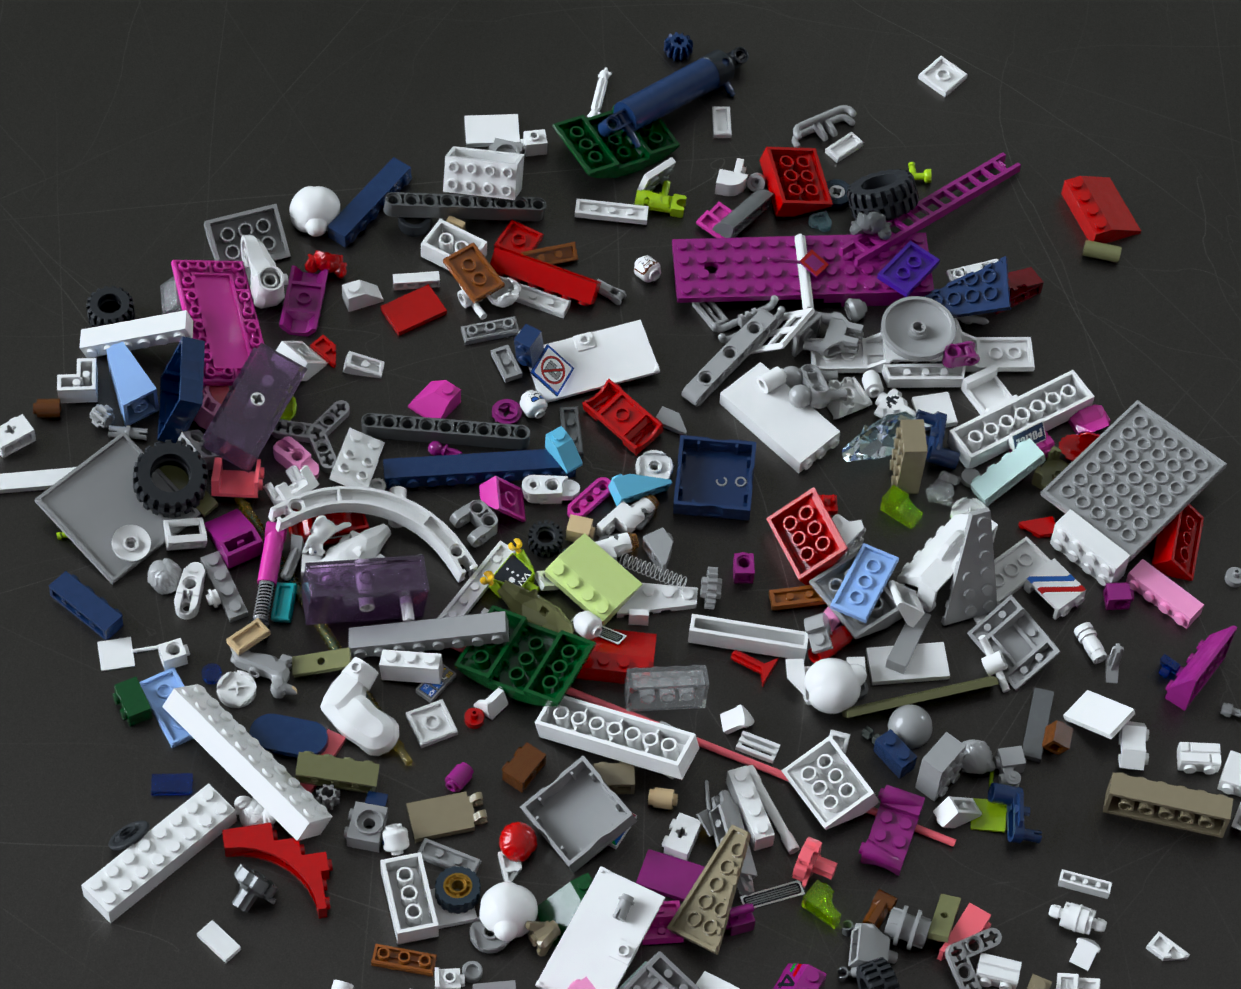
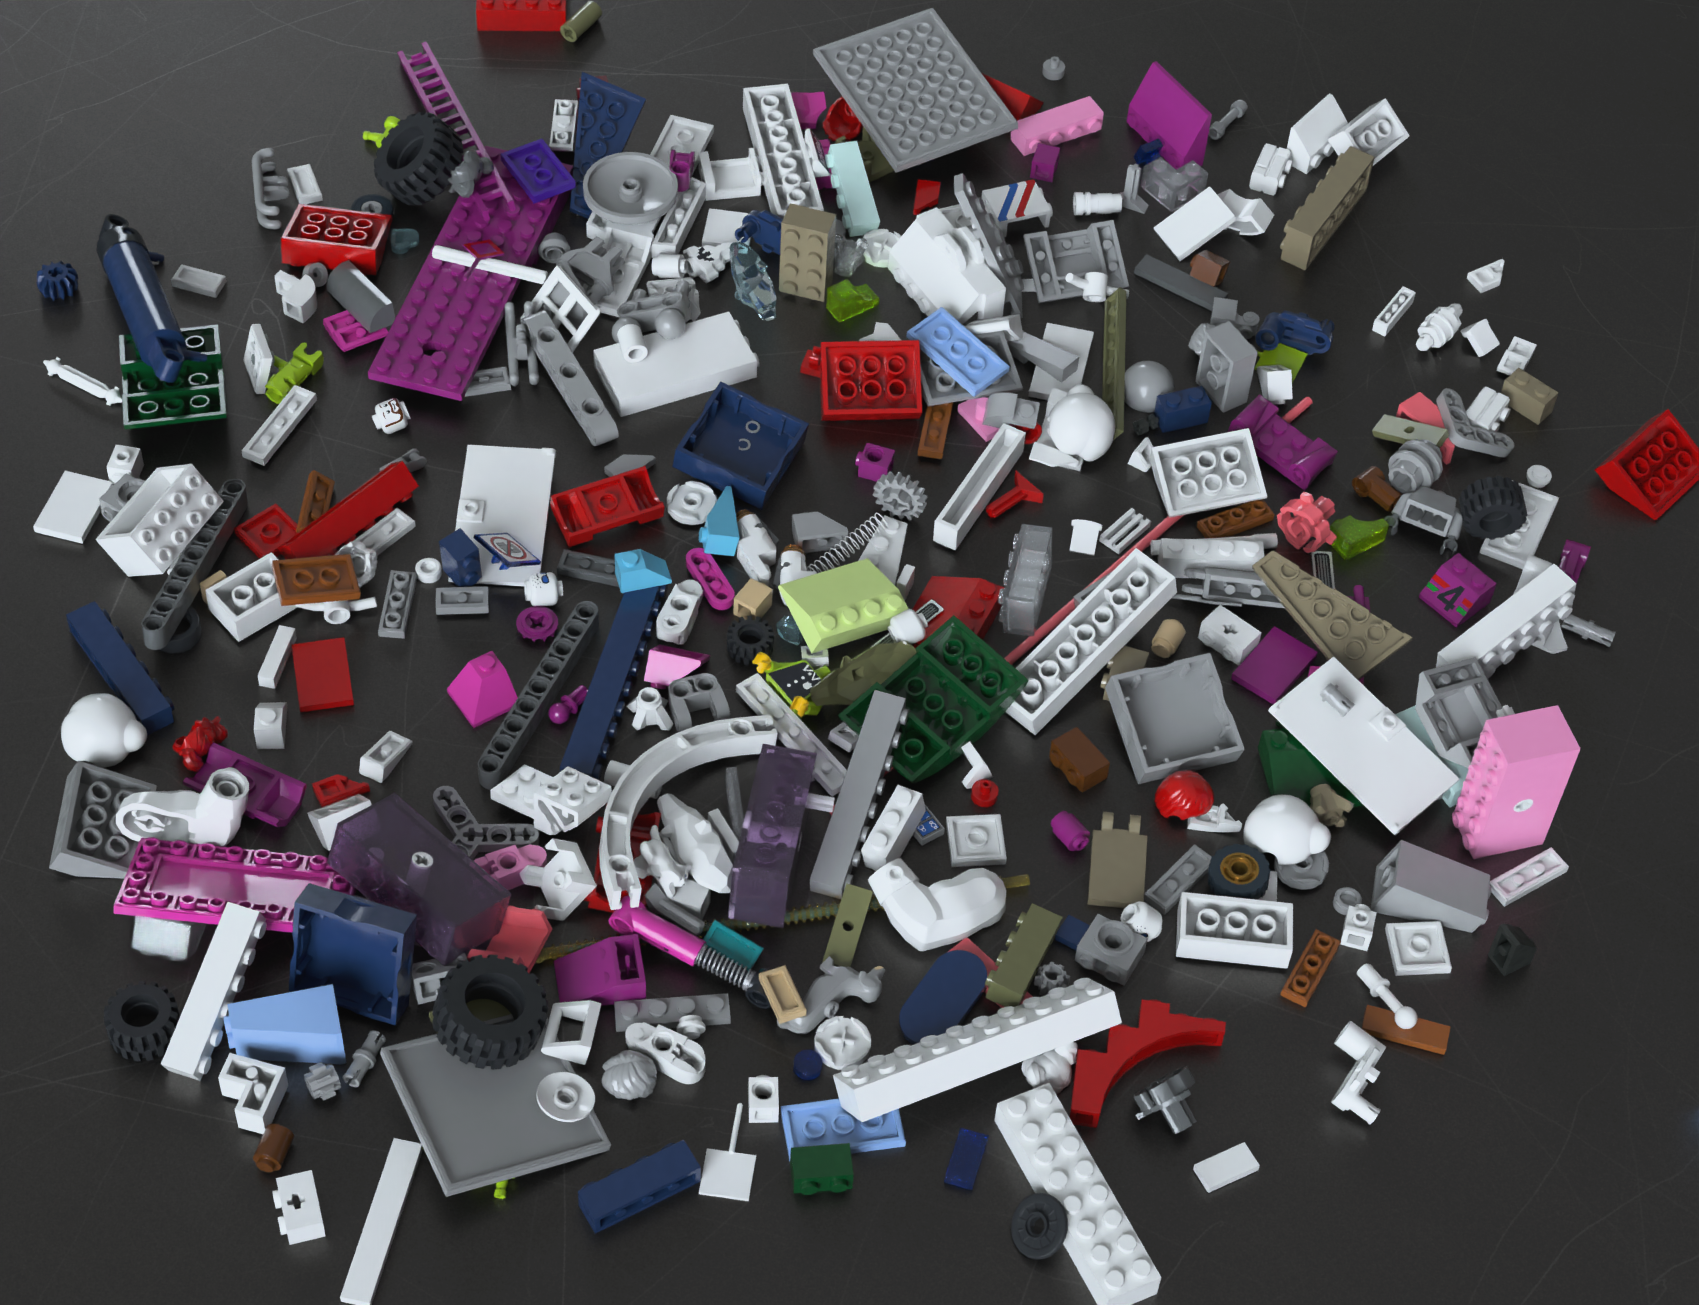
camera: 70 degrees left, 5 degrees down
white tile [918,56,968,97] -> none
white brick [1050,509,1131,586] -> none
none -> white rock [627,687,673,731]
none -> clear brick [1140,157,1209,212]
none -> dark orange tile [1197,499,1275,538]

